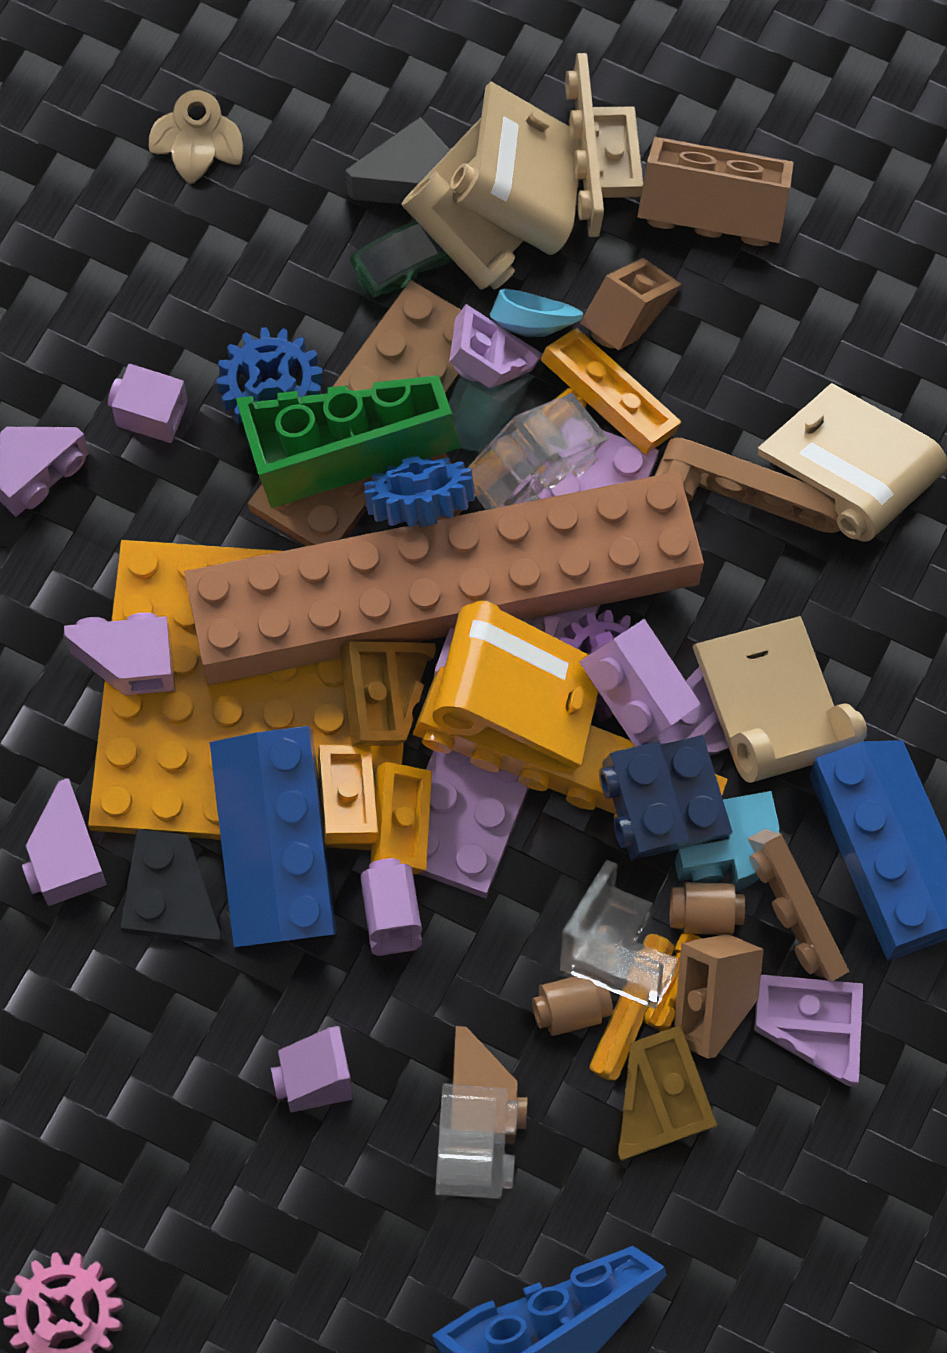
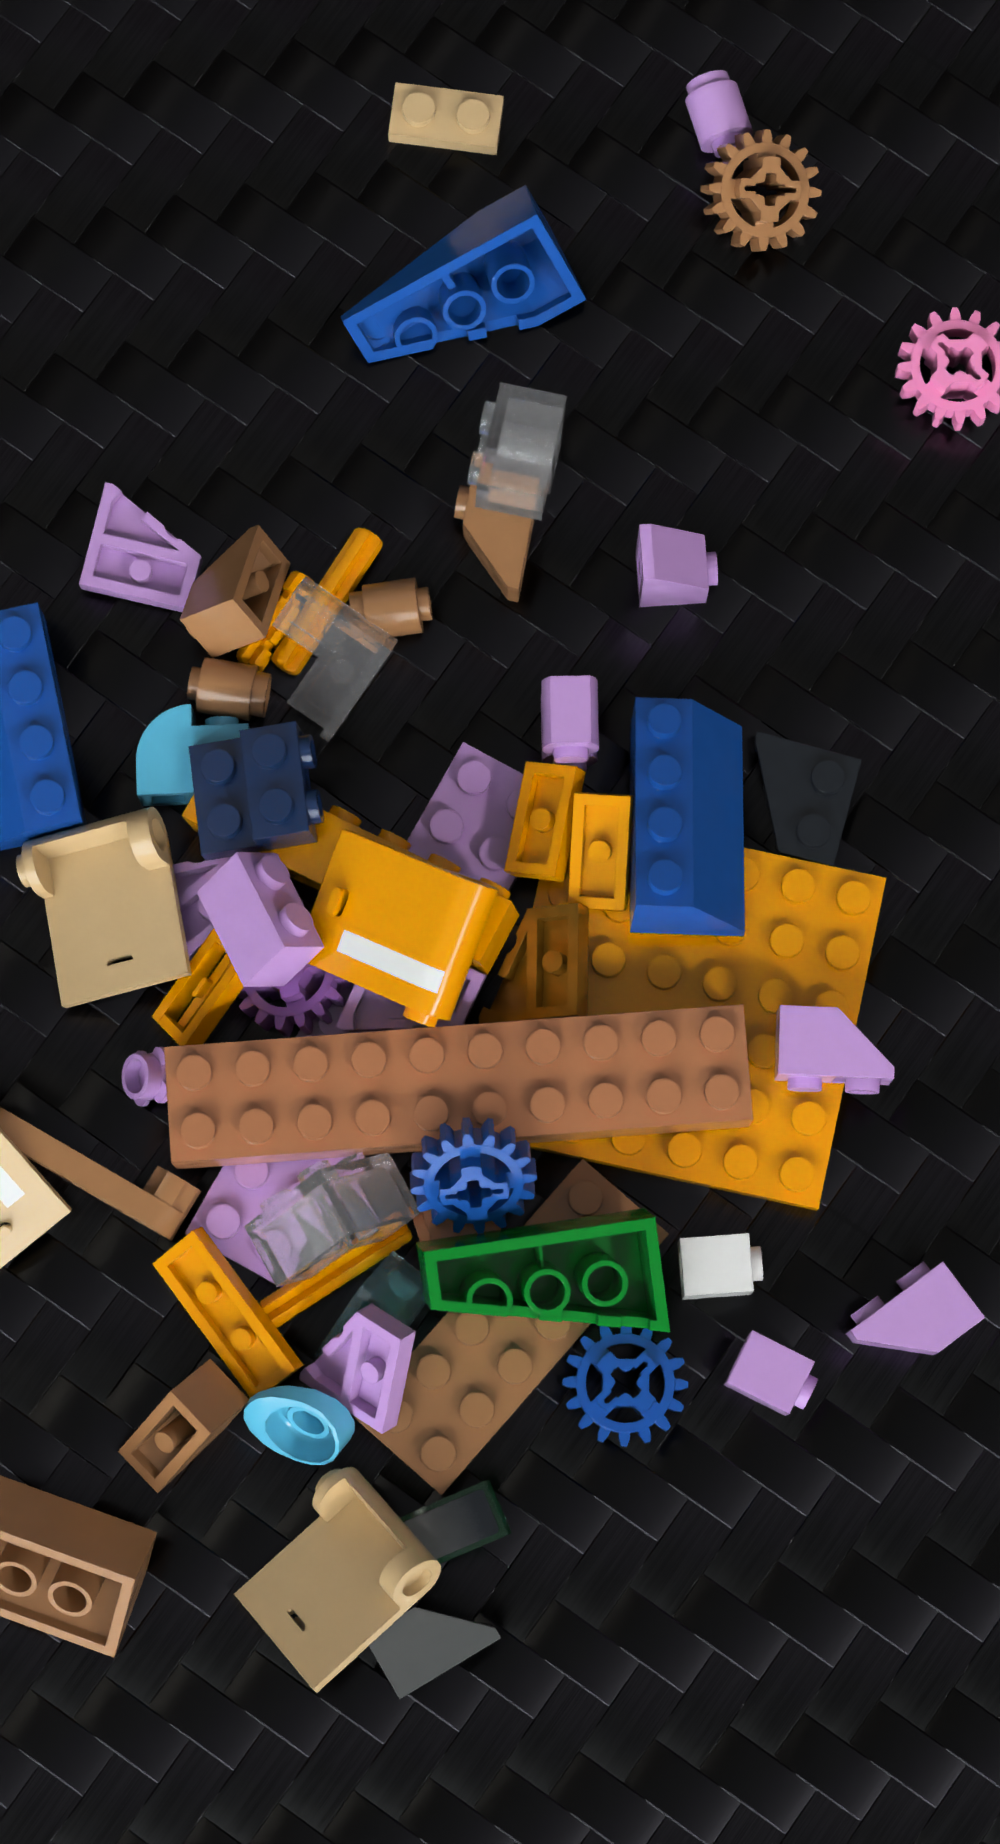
camera: 170 degrees left, 10 degrees up
lavender slope [22,778,107,906] -> none
tan plate [149,90,243,184] -> none
tan door [450,82,580,255] -> none
tan bracket [566,53,643,237] -> none
pearl gold wing [618,1025,717,1161] -> none
medium nougat plate [747,829,849,982] -> none
none -> lavender plate [122,1047,167,1107]
none -> light orange tile [151,928,243,1046]
none -> white brick [677,1233,763,1300]

